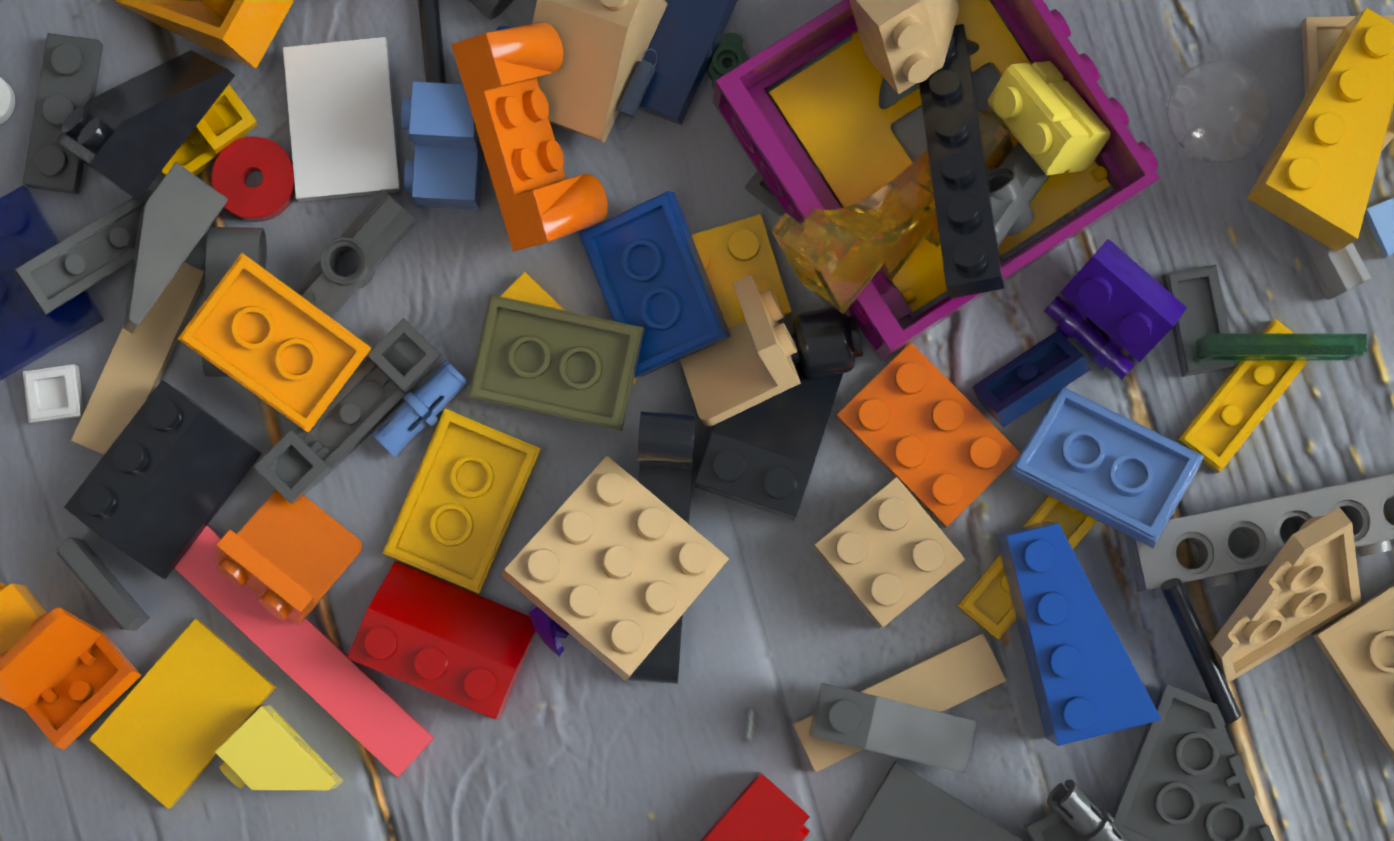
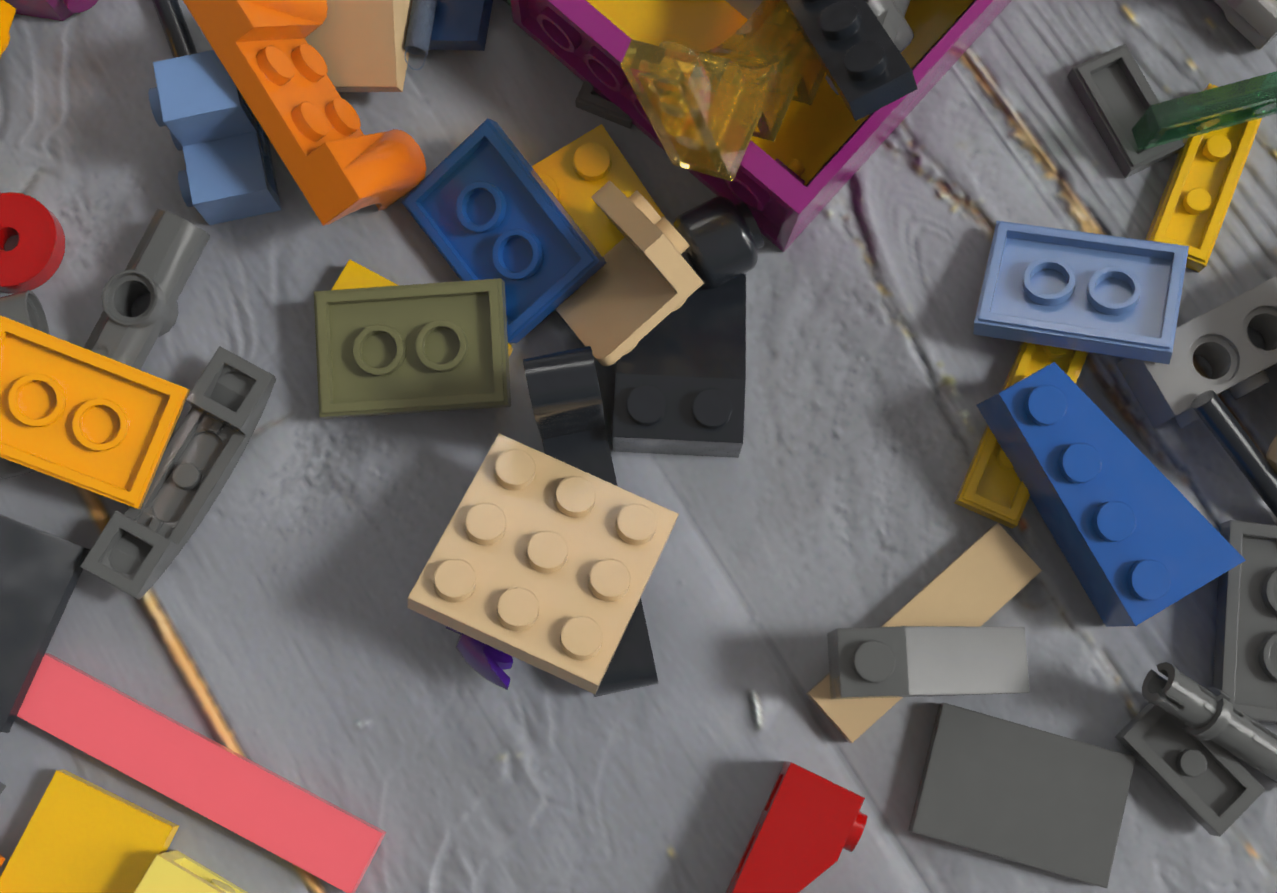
camera: 15 degrees left, 5 degrees down
orange bracket [215,490,362,626] -> none
white tile [283,37,401,202] -> none
red slope [347,561,536,720] -> none
medium blue pin [372,360,470,458] -> none
yellow tile [382,408,542,594] -> none
tan brick [812,477,965,629] -> none
orange plate [835,342,1021,528] -> none
dark blue plate [972,330,1090,428] -> none
dark purple brick [1044,239,1187,380] -> none

